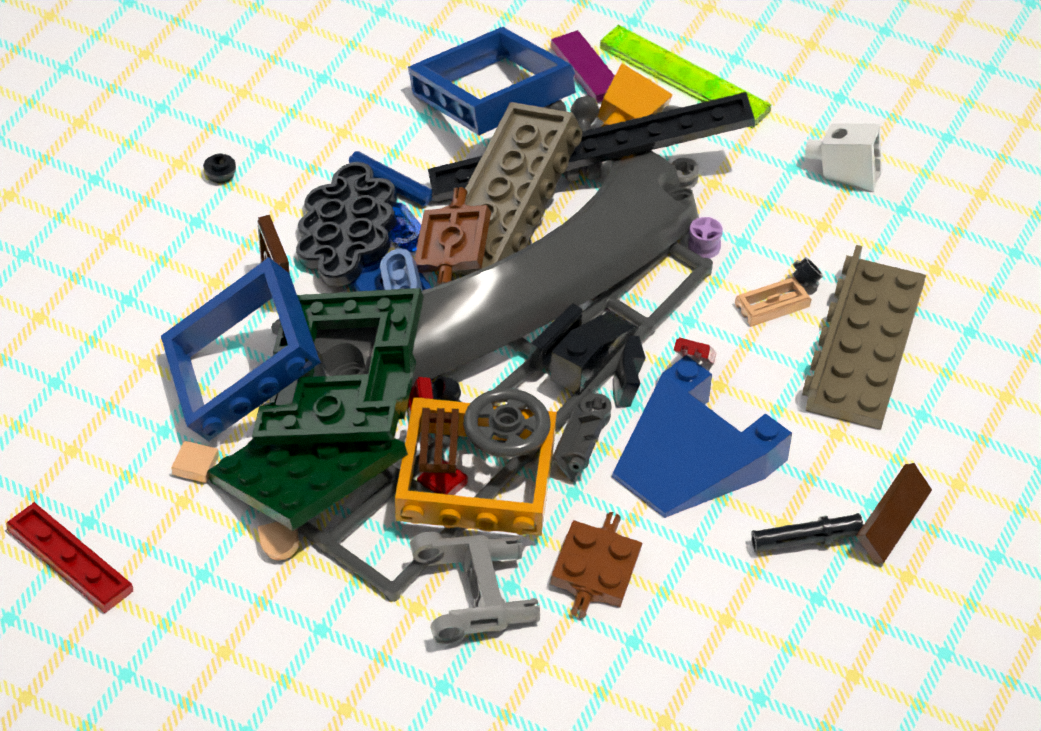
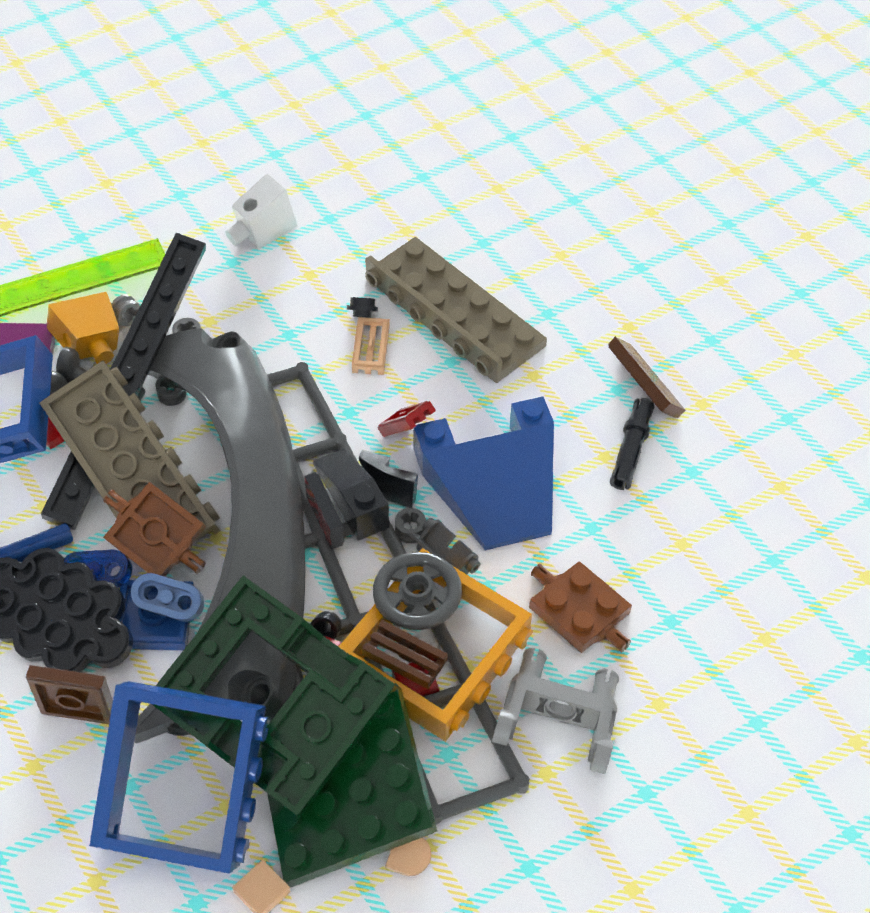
camera: 60 degrees left, 5 degrees up
lavender wheel [688,217,723,259] -> none

